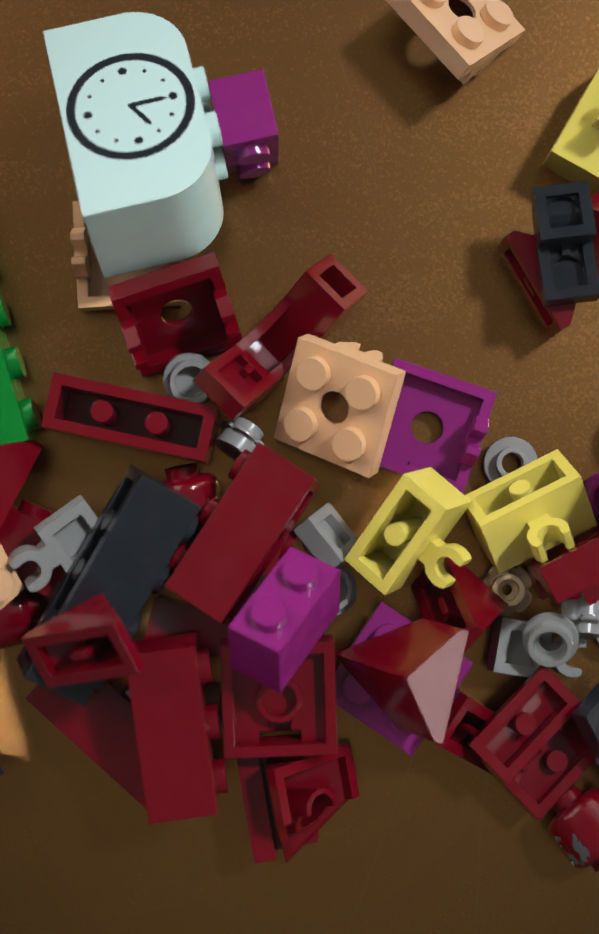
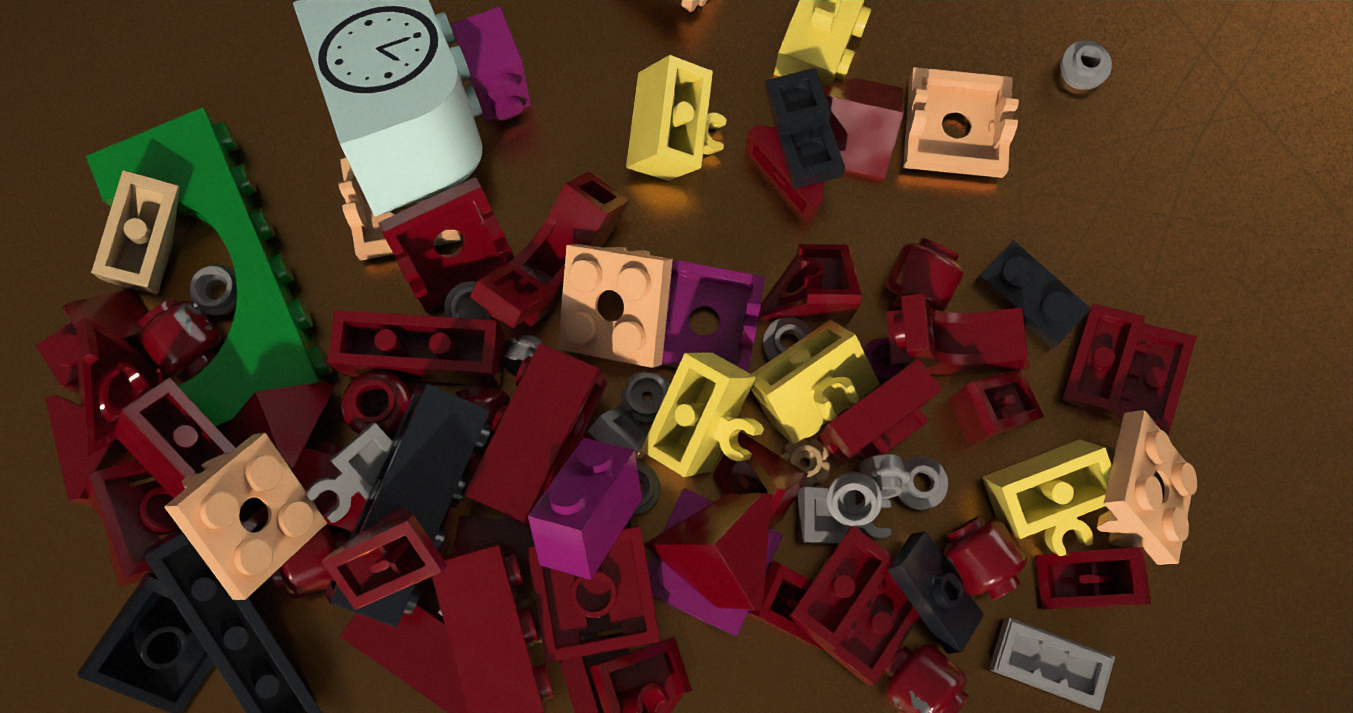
camera: 10 degrees left, 10 degrees down
none -> dark red head [341,370,414,441]
none -> light grey plate [621,371,670,422]
none -> light yellow brick [626,55,727,181]
none -> dark red slope [758,244,862,322]

